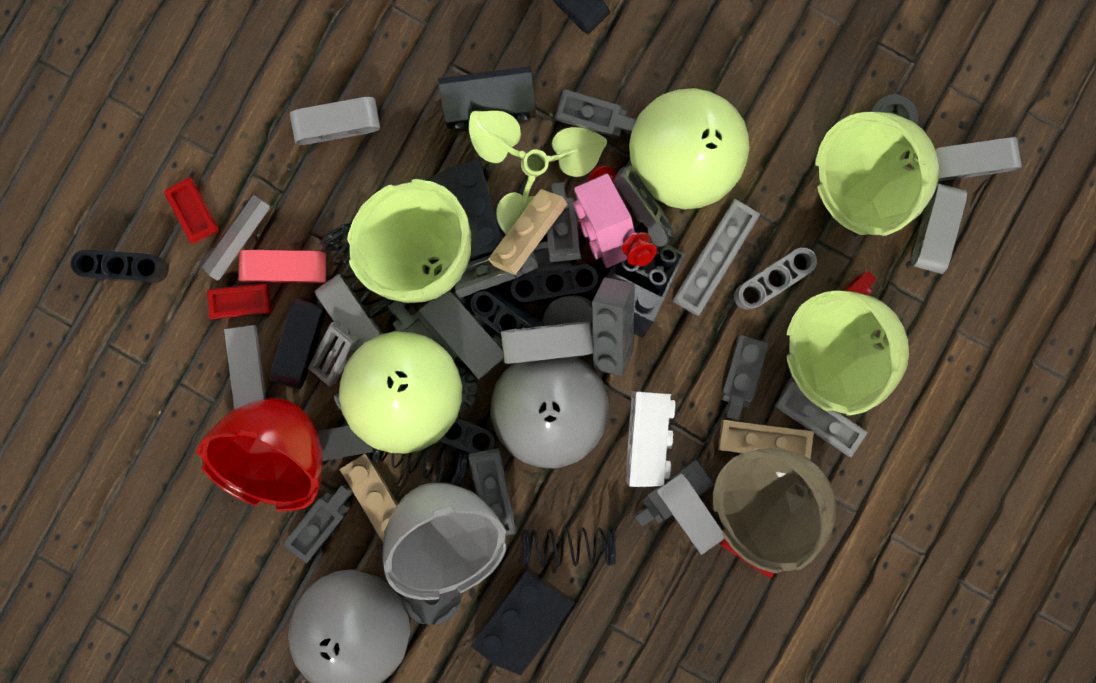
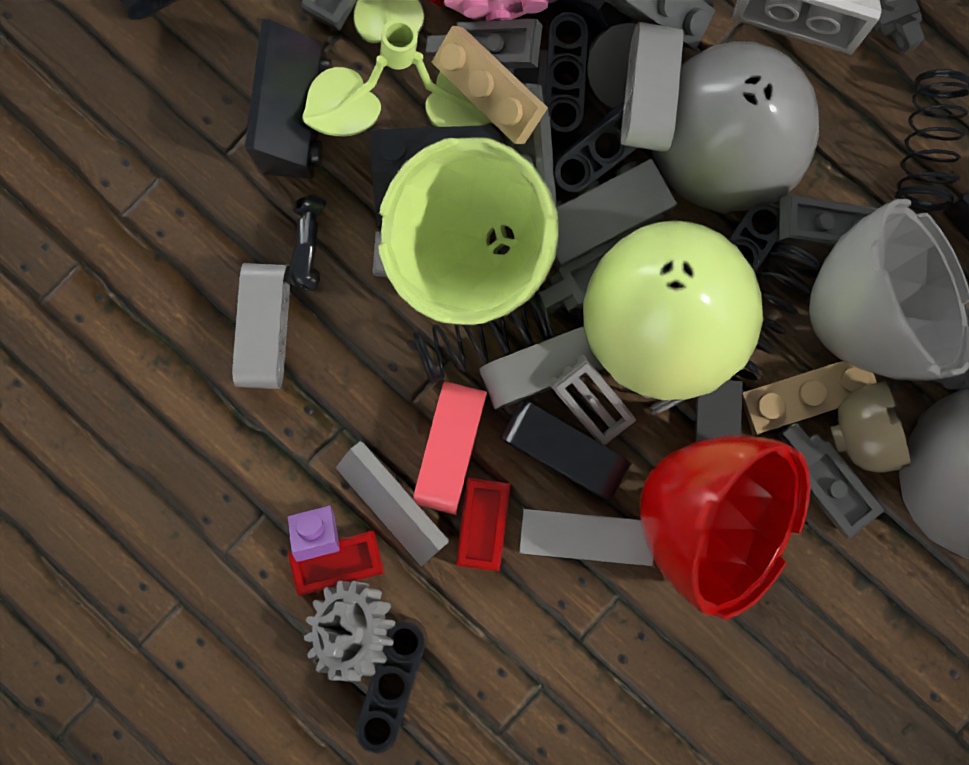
camera: 75 degrees left, 5 degrees down
none -> black arm [288,194,326,291]
none -> medium lavender plate [288,506,340,562]
none -> light grey gear [304,581,395,682]
none -> dark tan cylinder [831,381,911,473]

